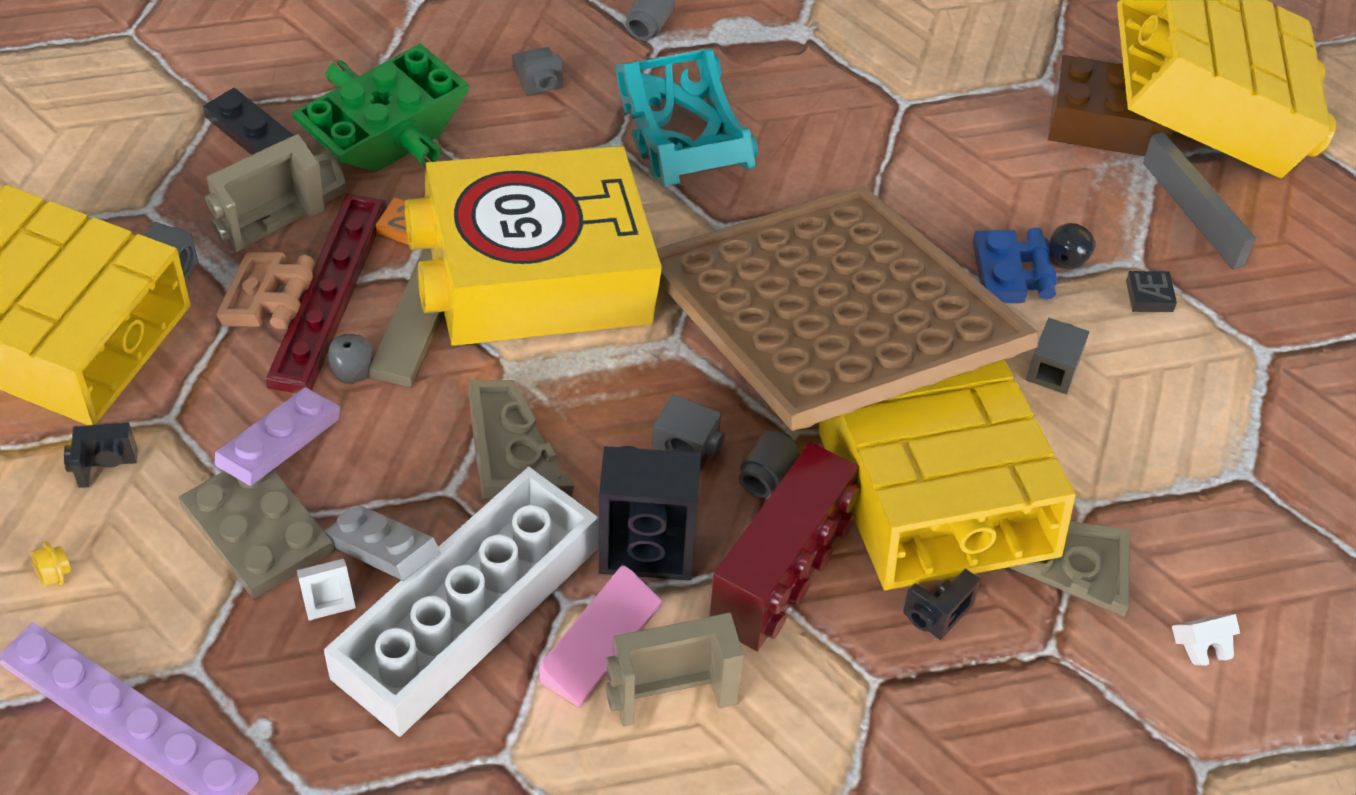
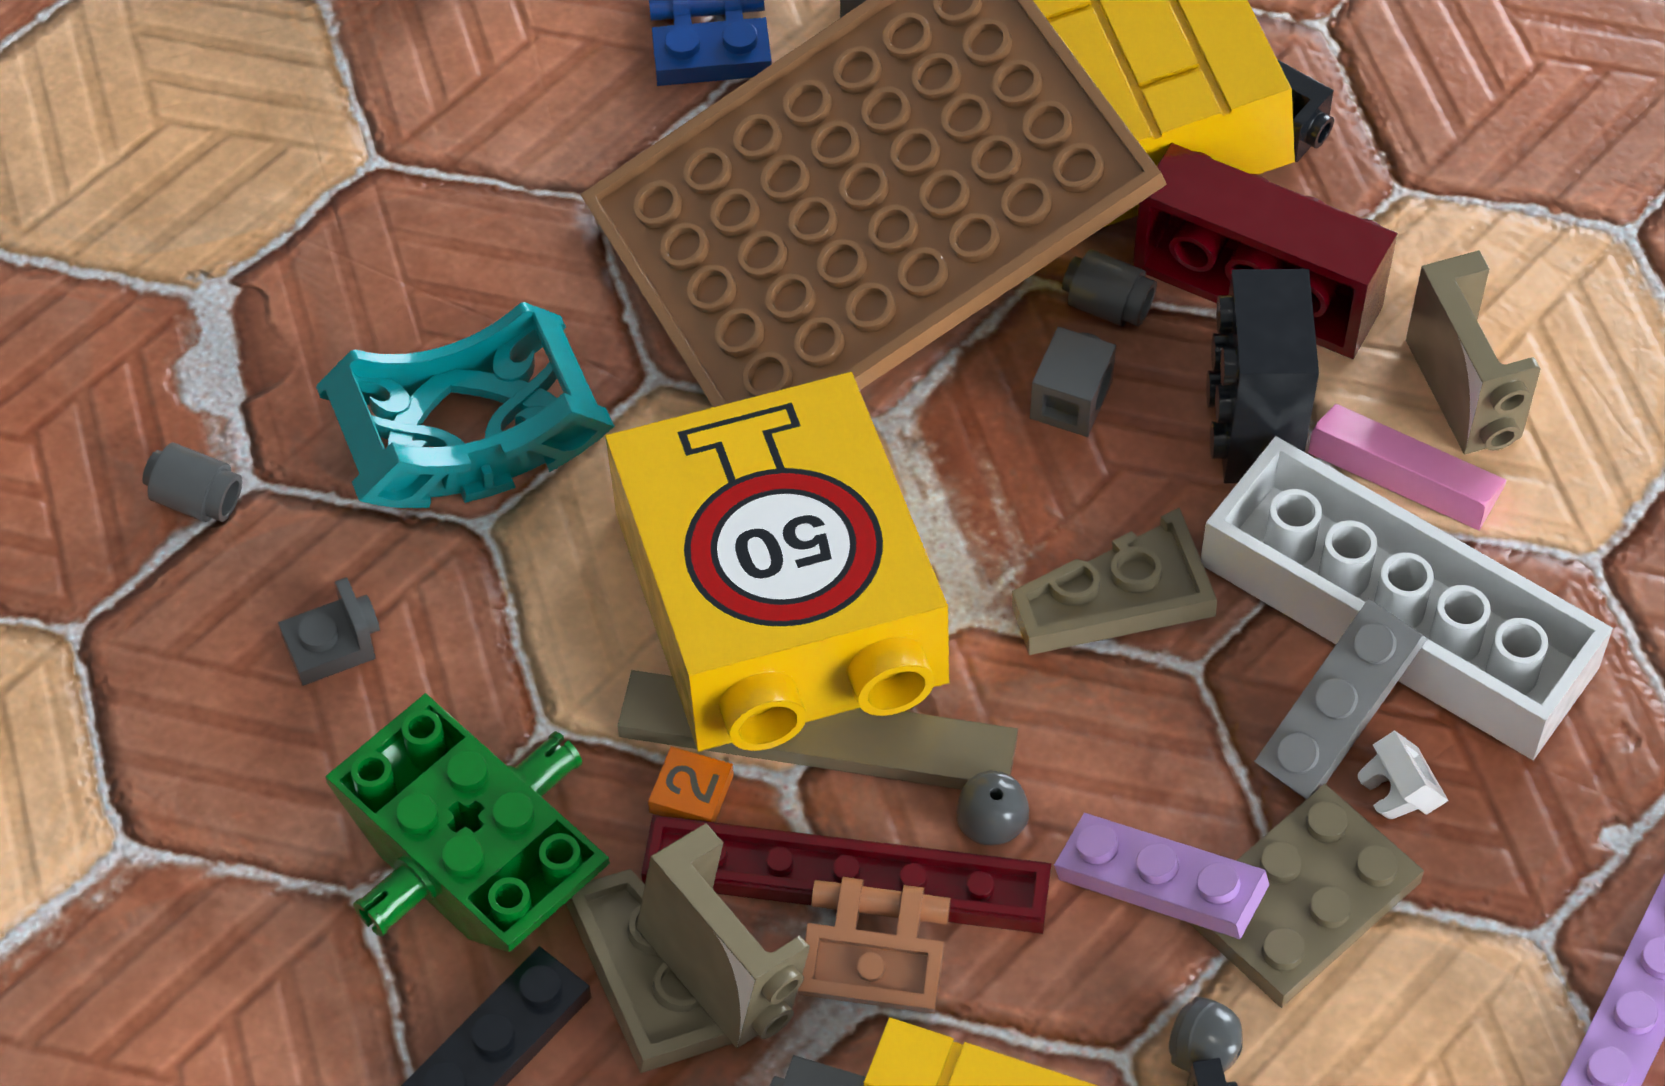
camera: 90 degrees left, 5 degrees up
none -> dark grey piece [1169,997,1243,1073]

